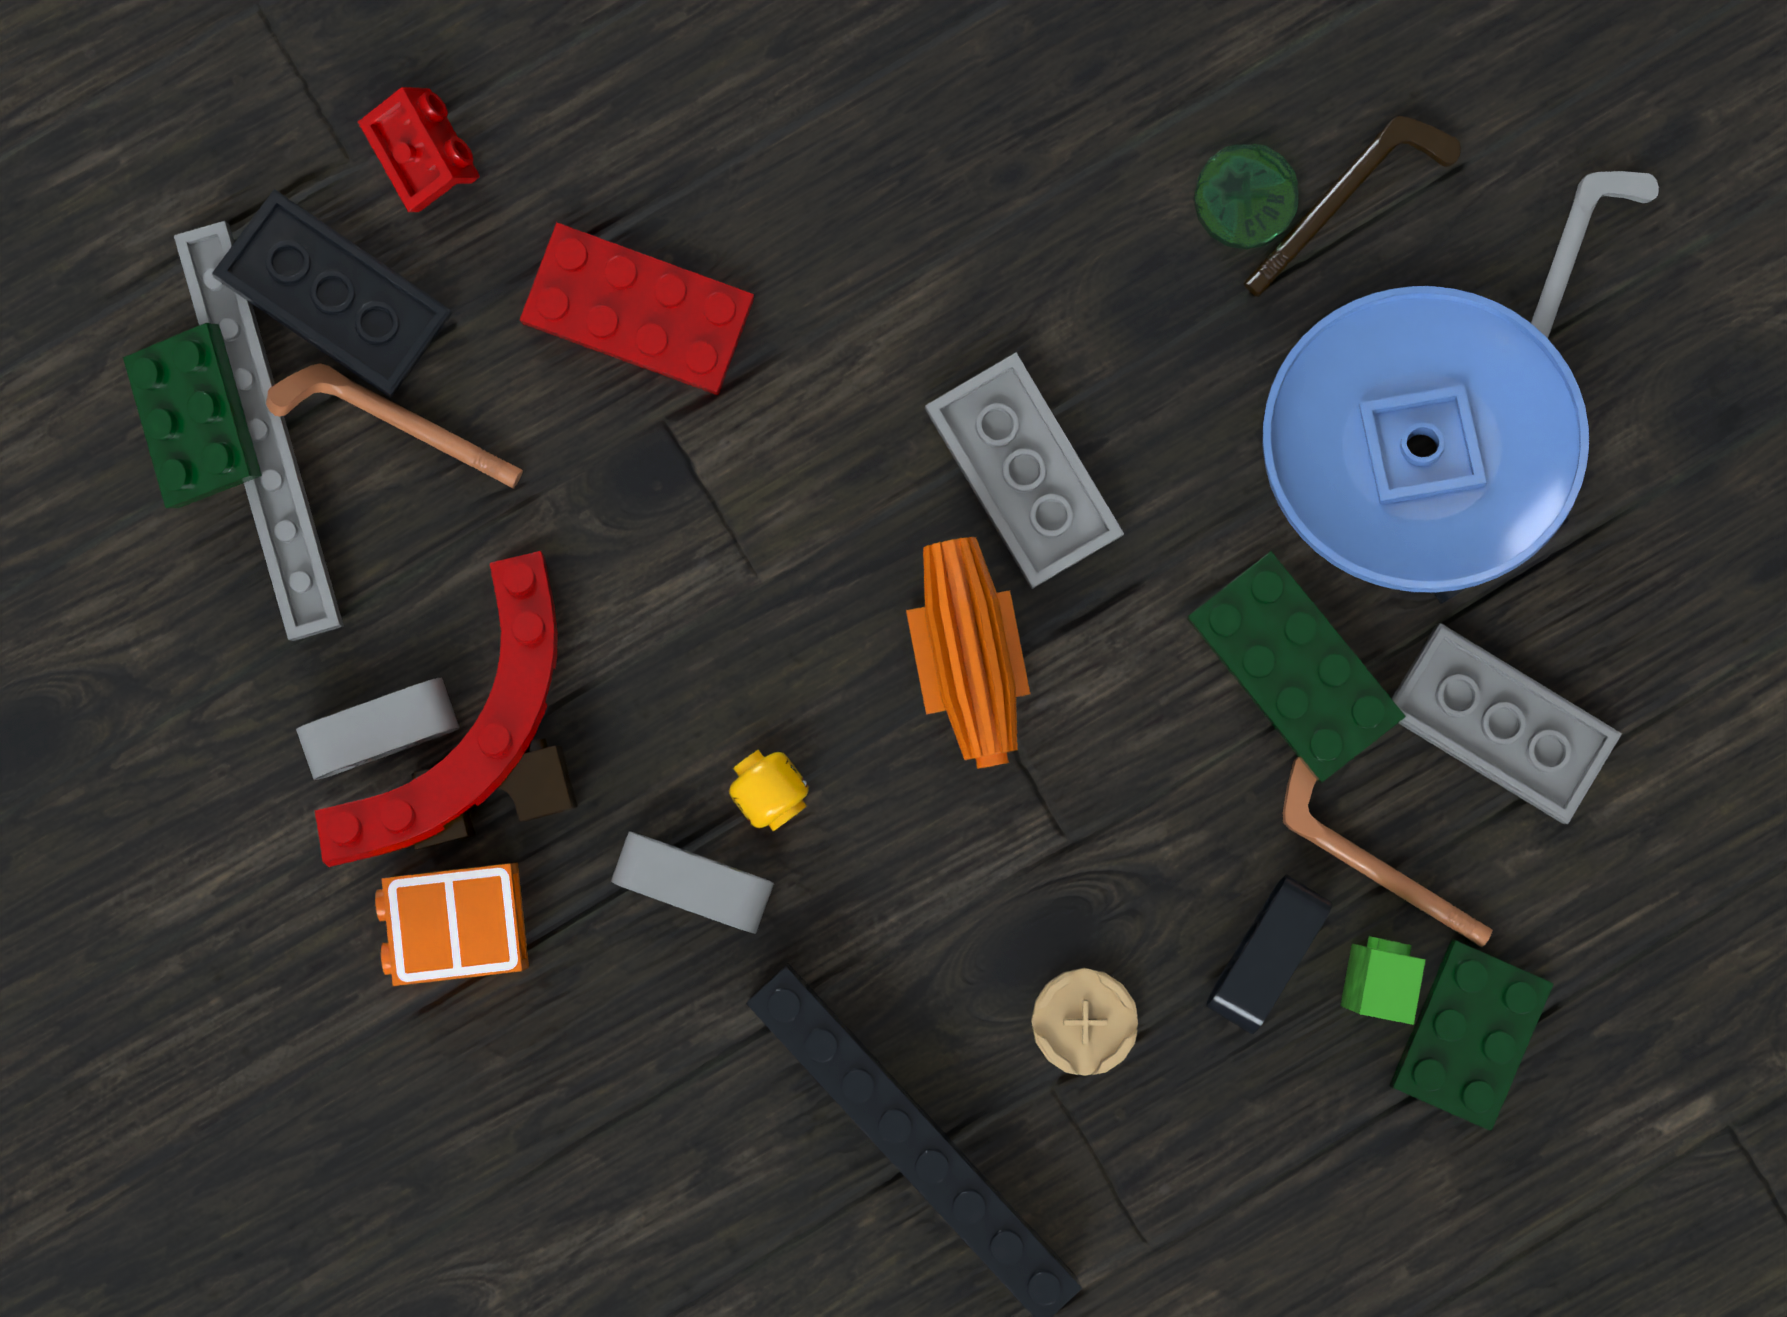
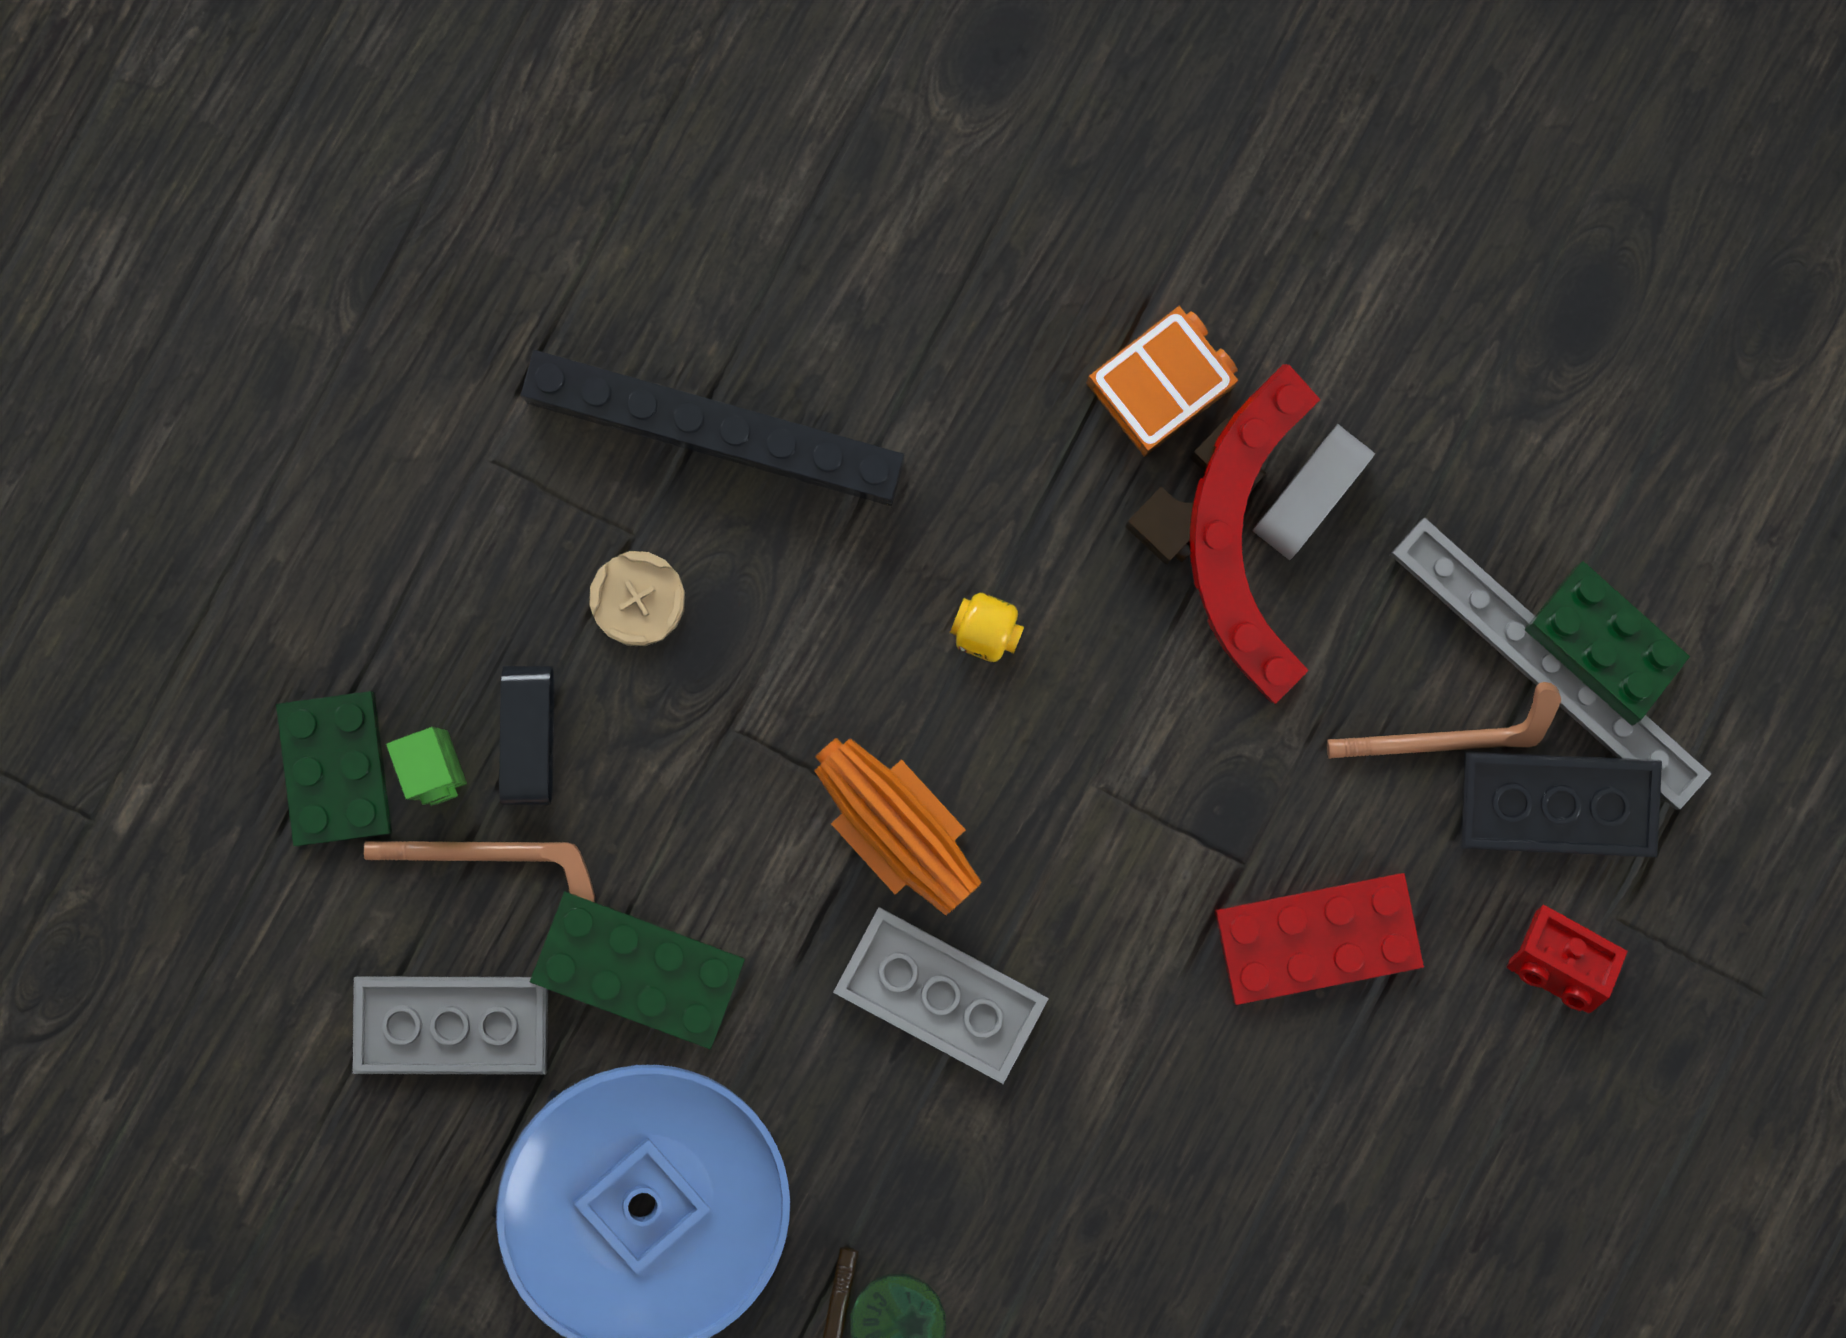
camera: 150 degrees right, 0 degrees up
light grey beam [611,831,774,934] -> none

